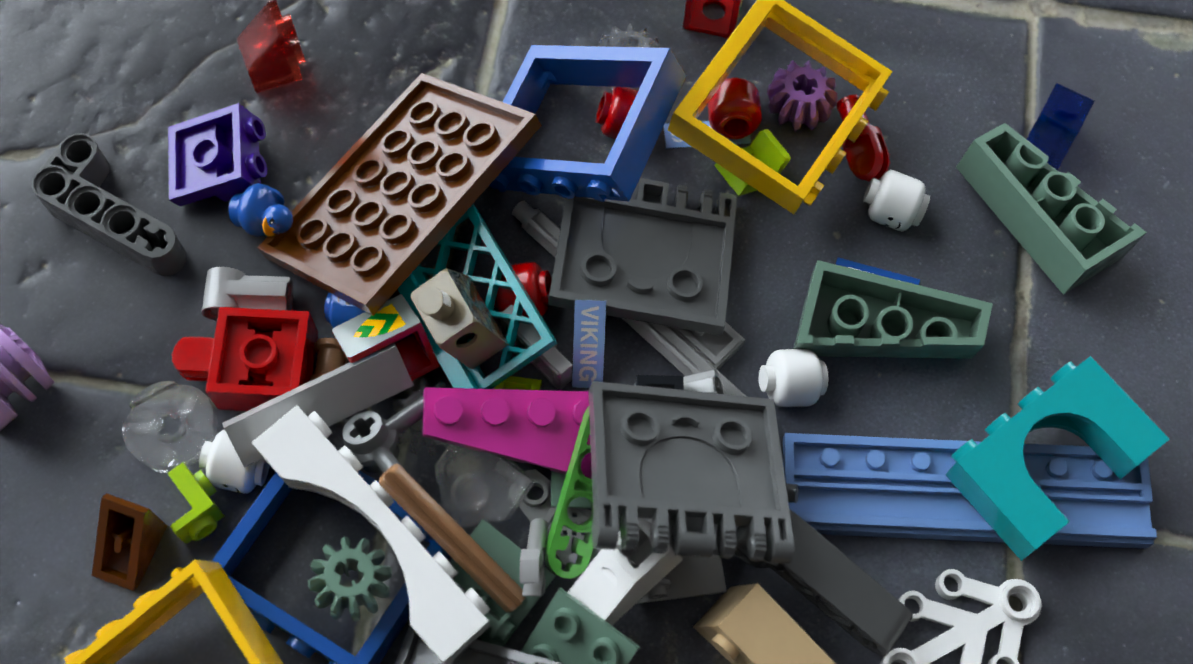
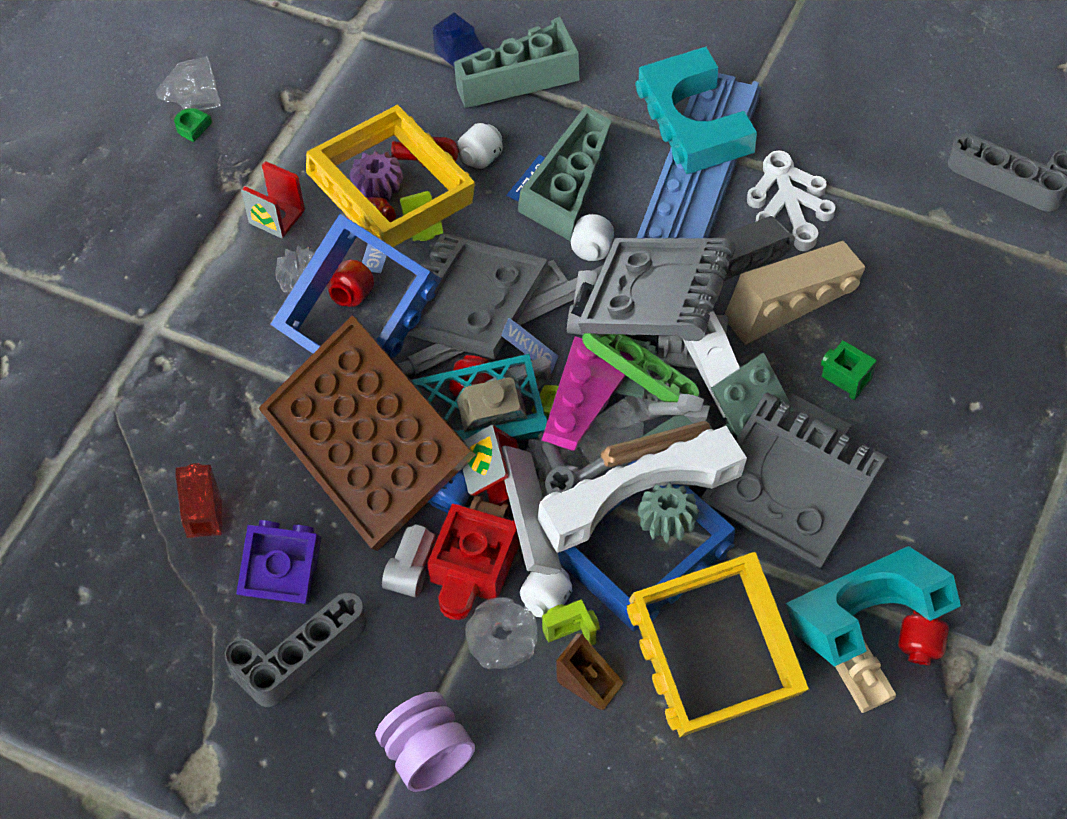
camera: 70 degrees left, 10 degrees down
blue animal [228,183,293,237] -> none

